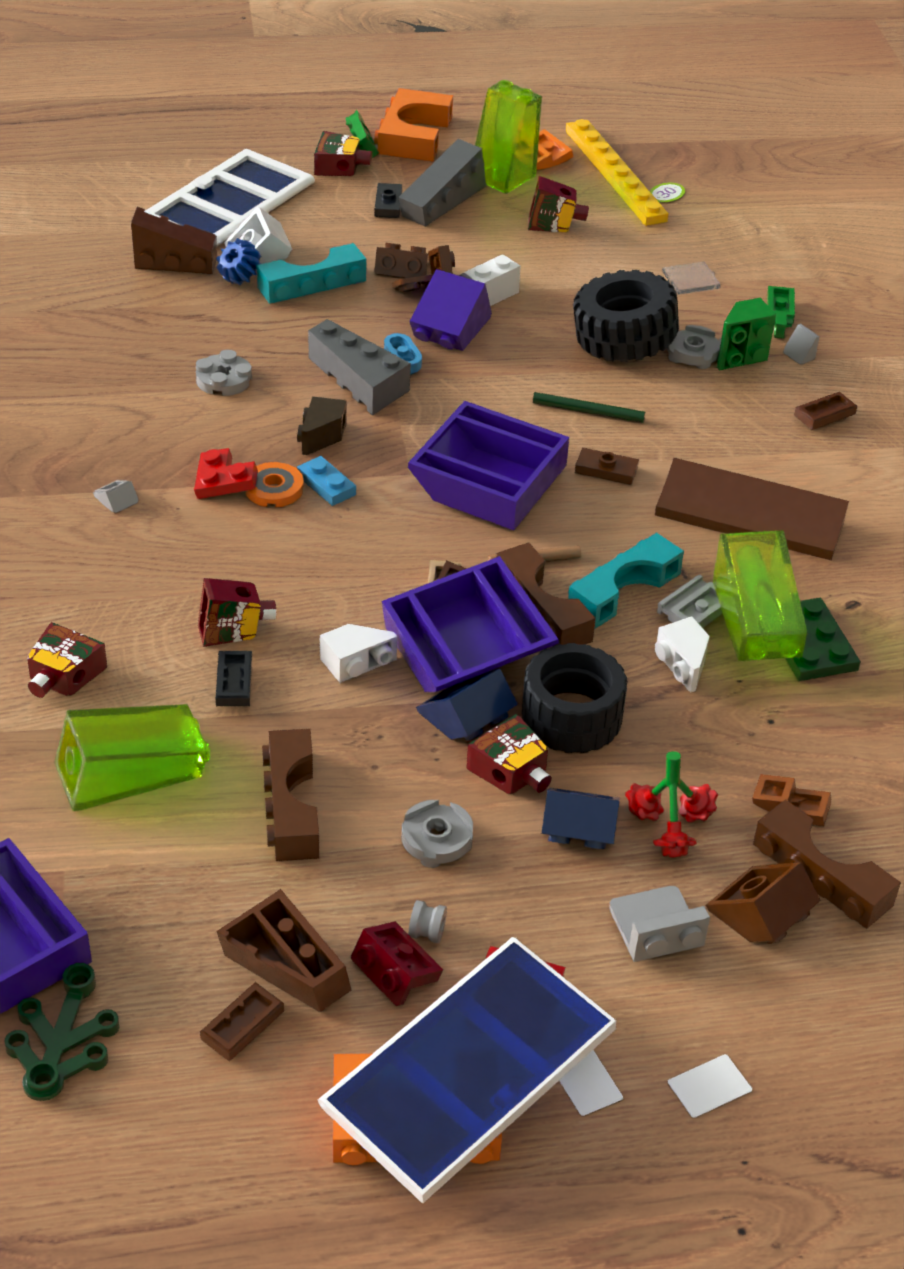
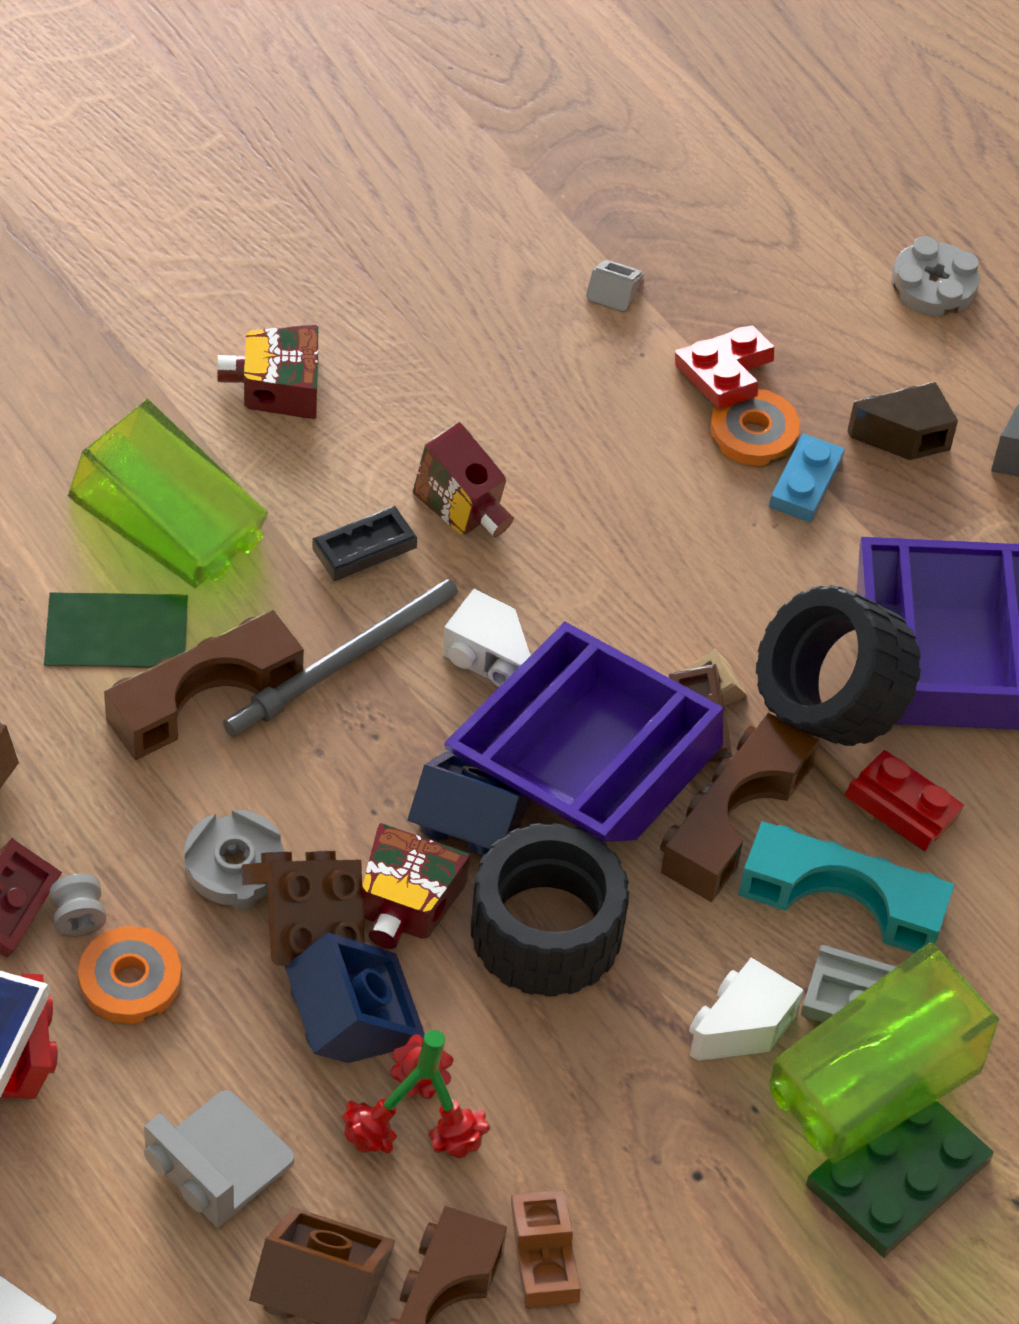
camera: 60 degrees right, 10 degrees up
none -> dark green sticker [44,592,188,667]
none -> orange tile [77,926,182,1024]
none -> dark grey bar [223,578,458,737]
none -> reddish brown bracket [242,851,365,966]
none -> black tyre [756,585,921,746]
none -> red plate [844,749,964,852]

